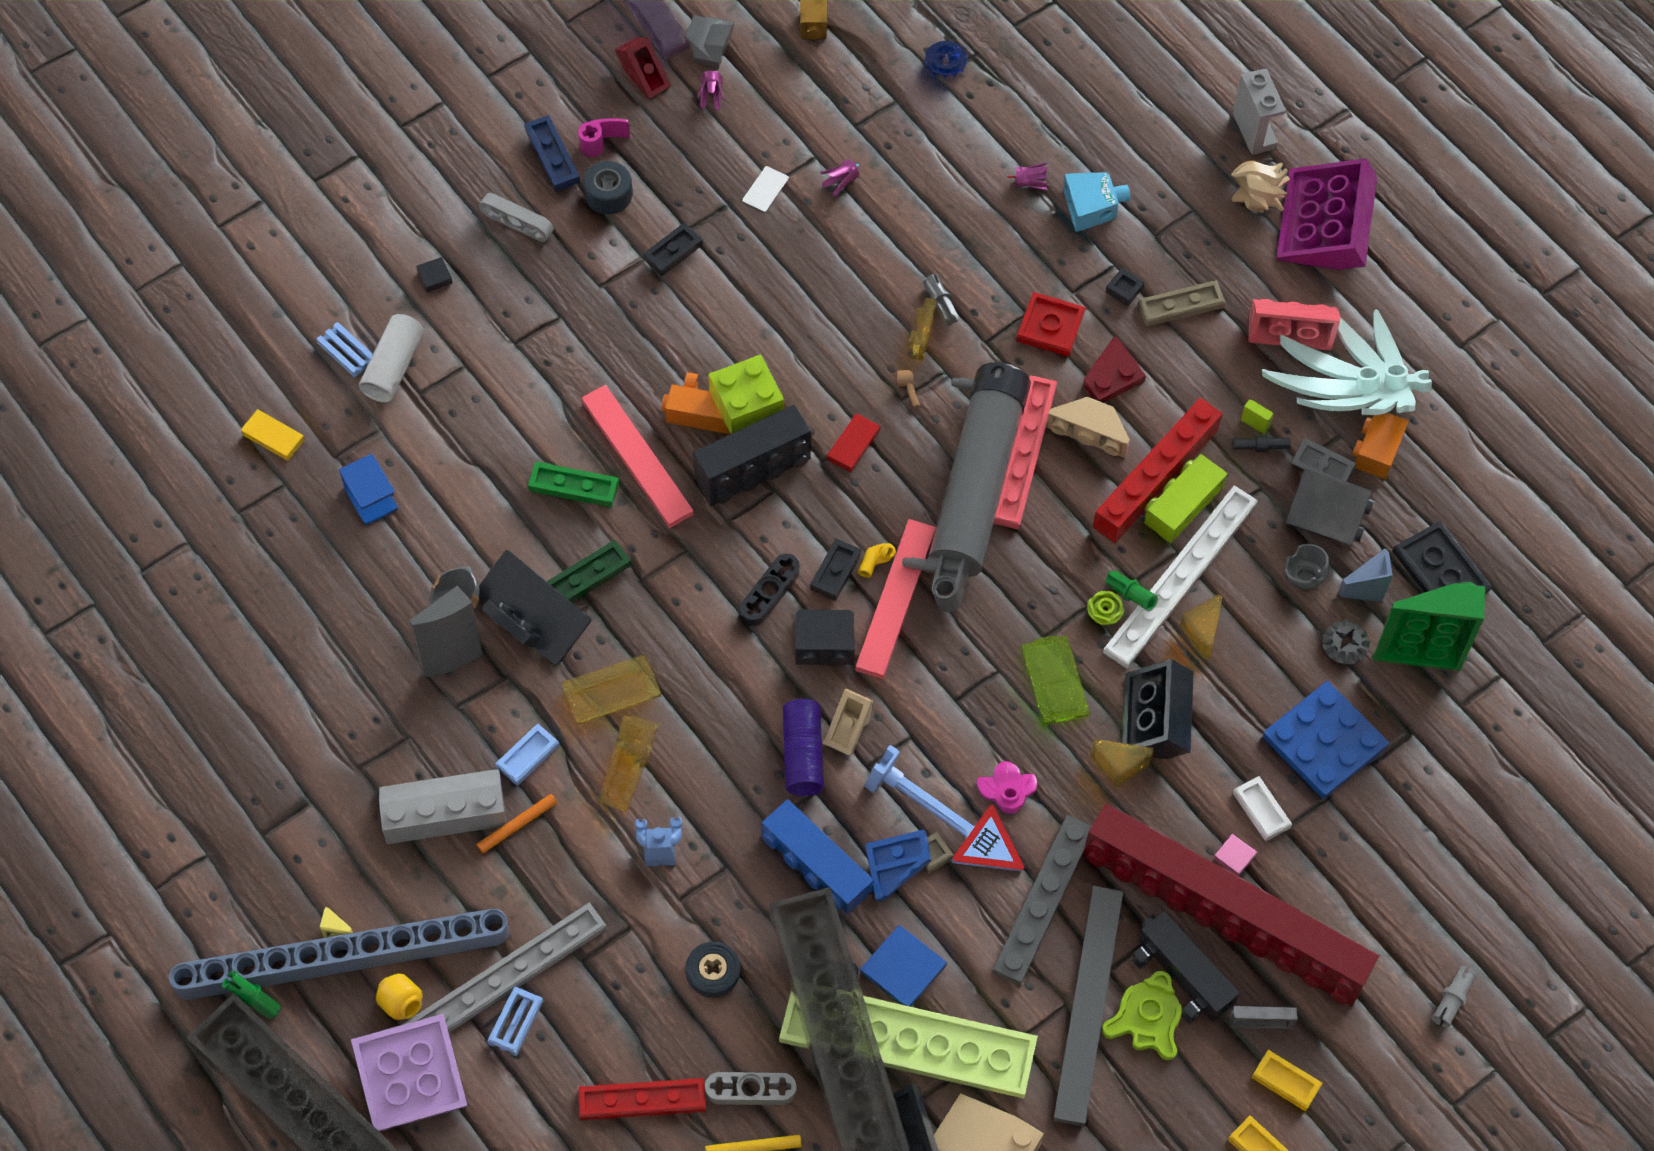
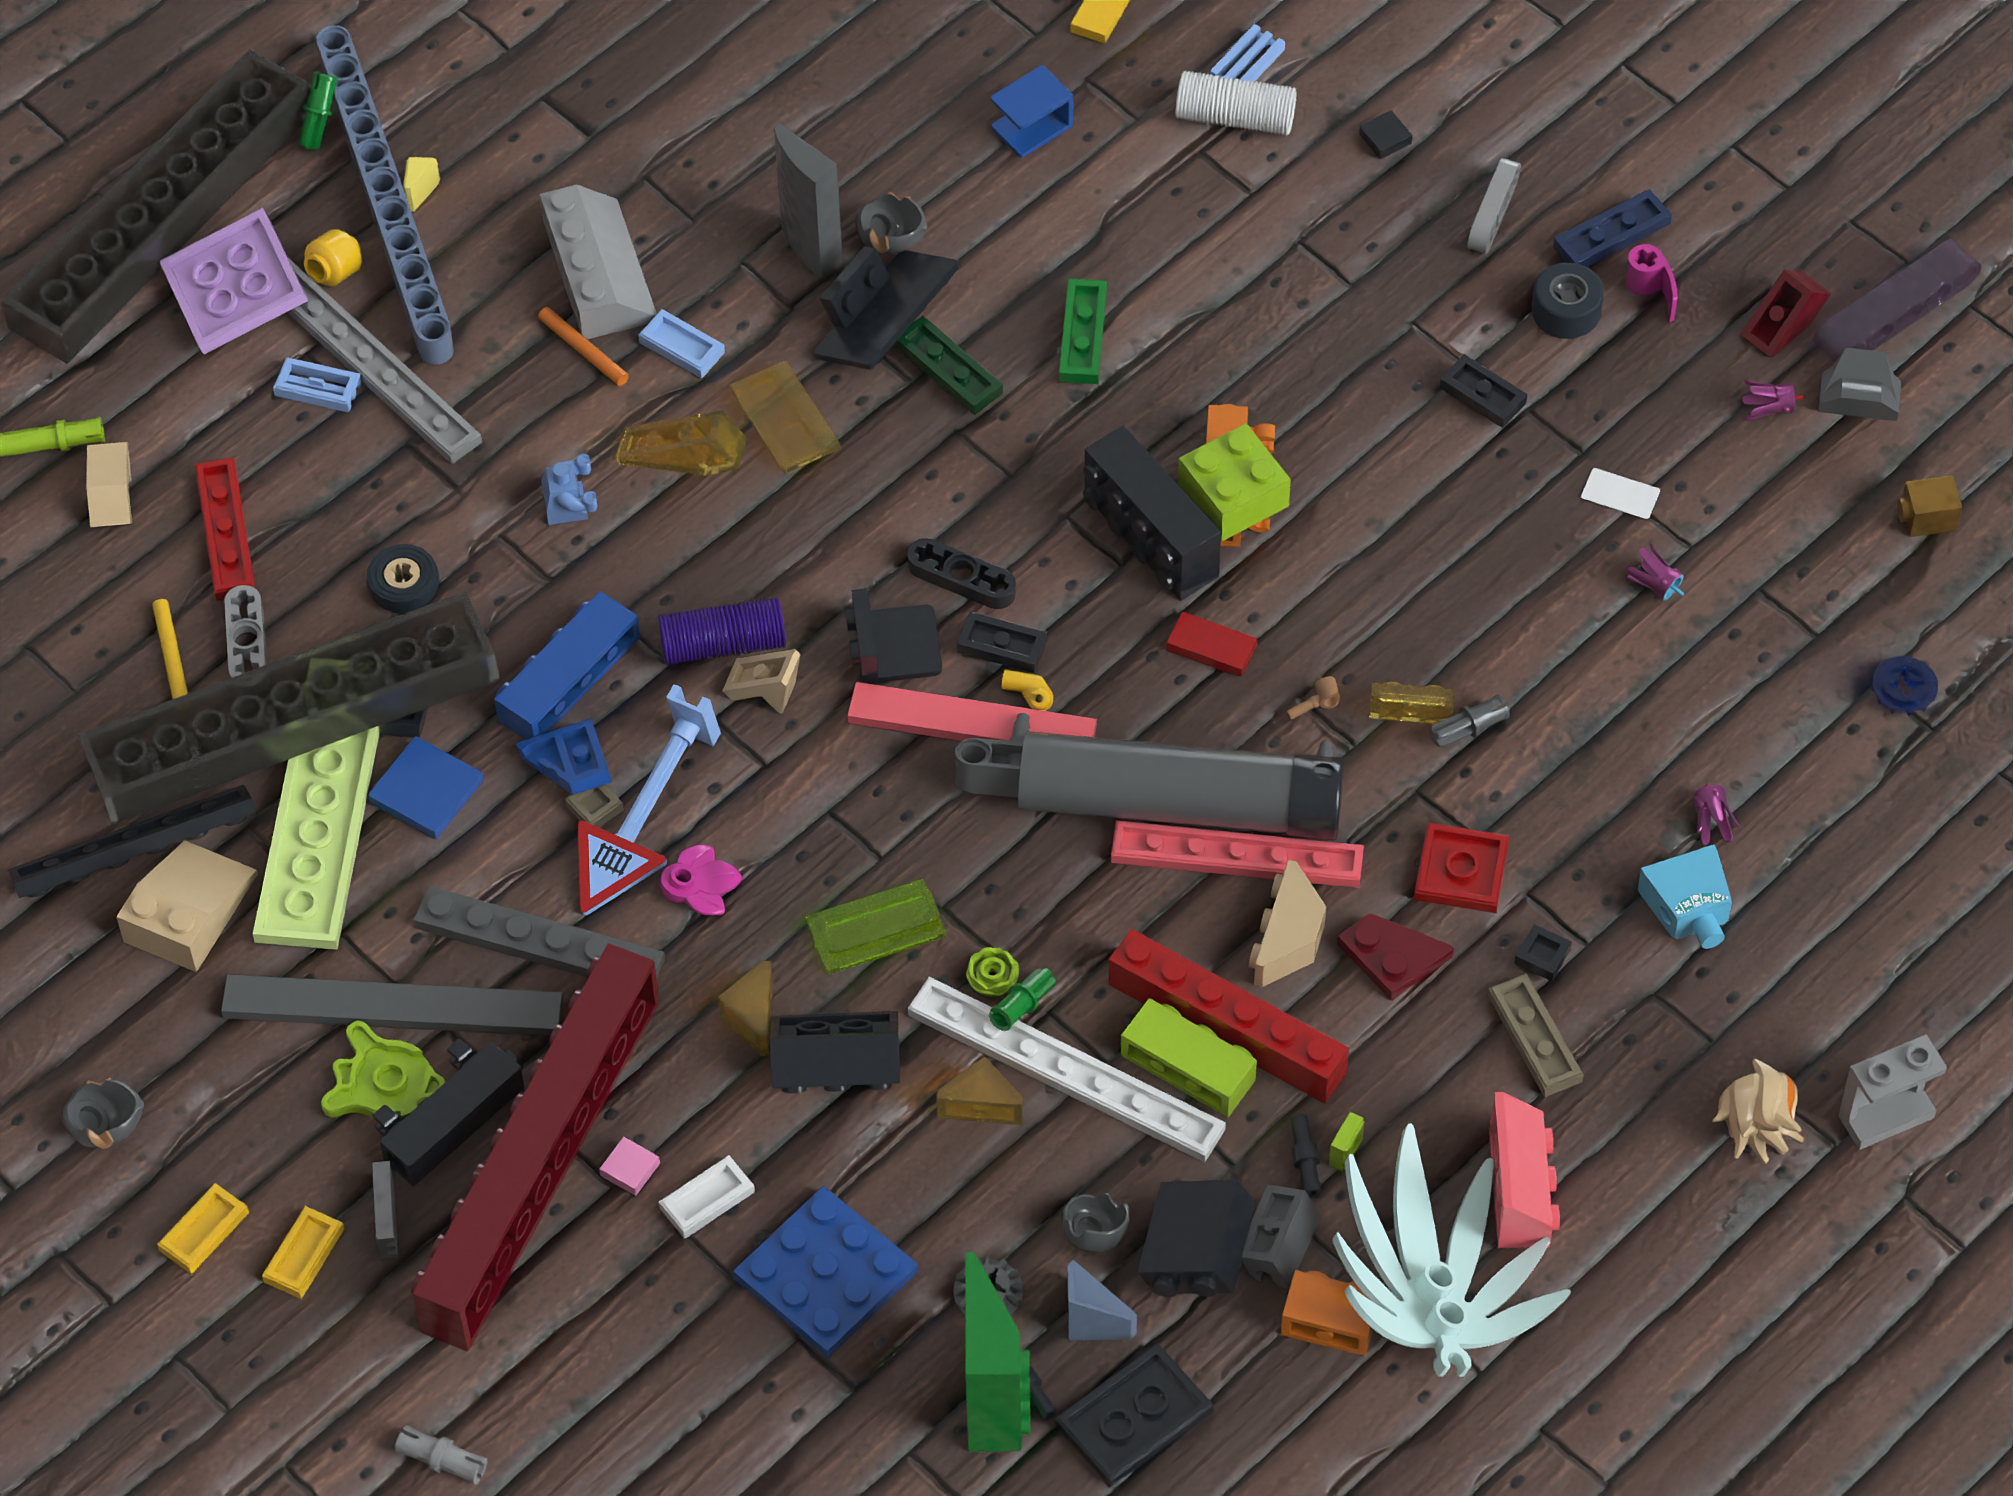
camera: 85 degrees right, 5 degrees down
coral tile [581,385,694,529] -> none
magenta slope [1276,158,1377,270] -> none

